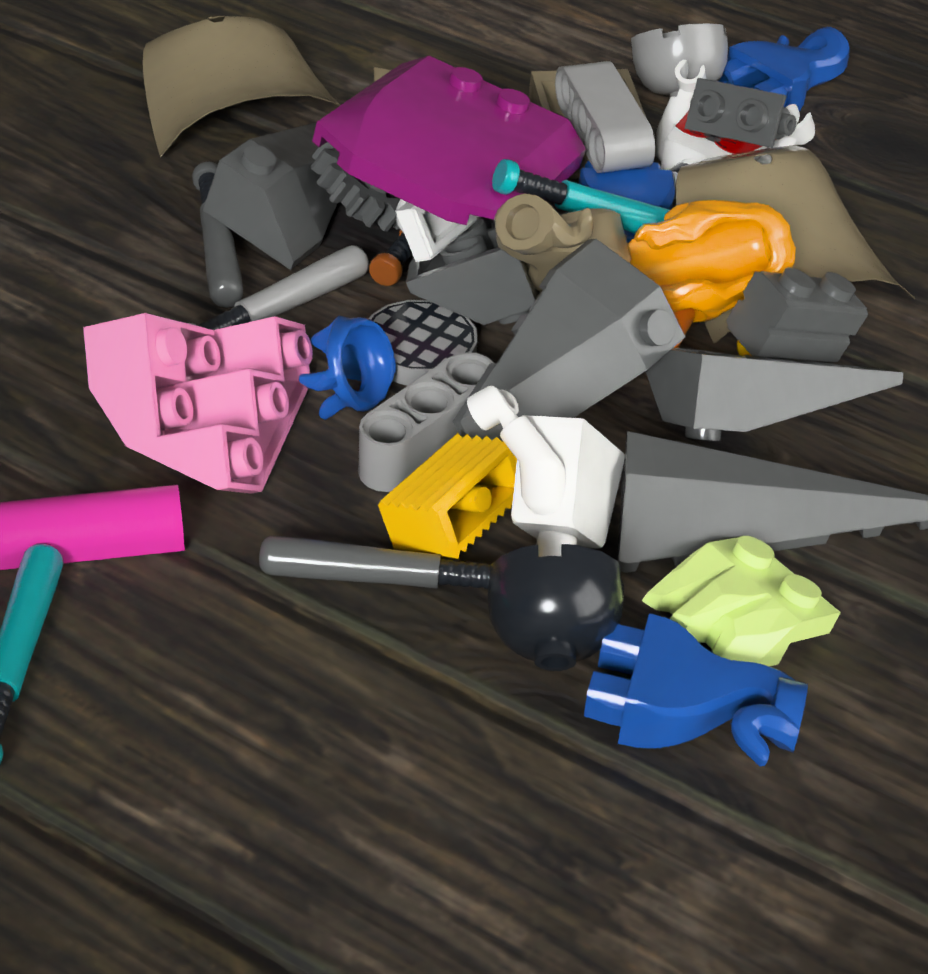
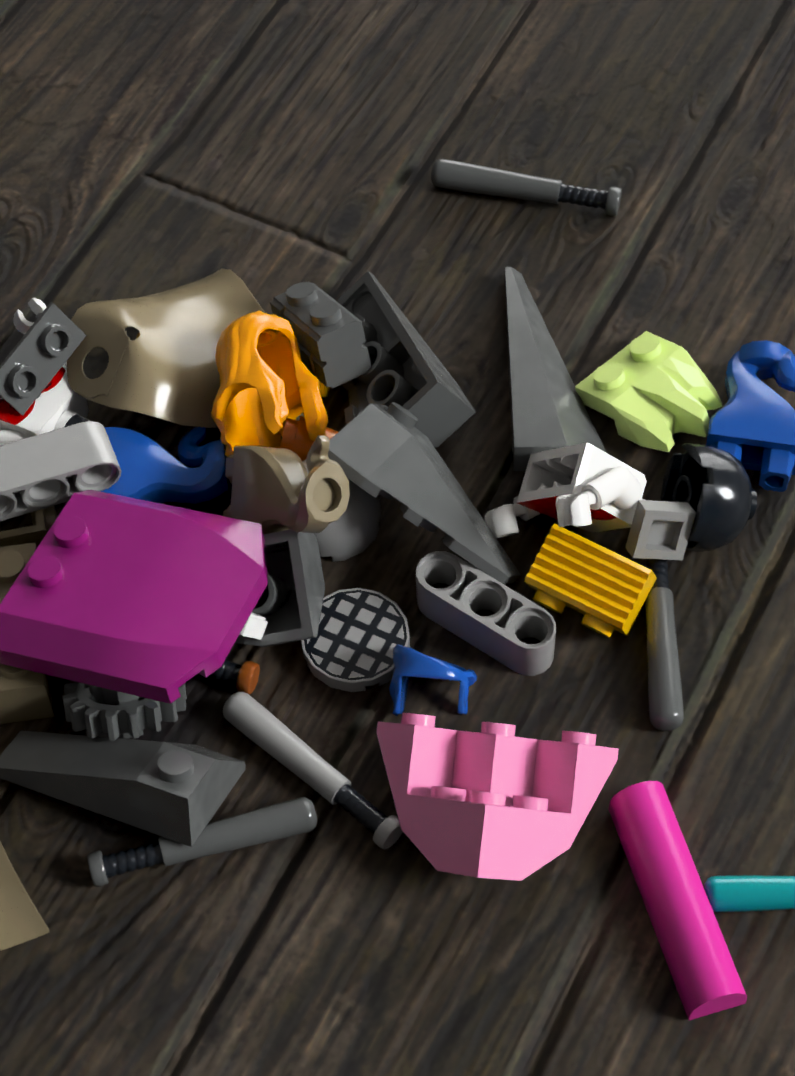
camera: 90 degrees left, 15 degrees up
teal piece [492,159,670,234] -> none
none -> light grey tile [625,500,696,561]

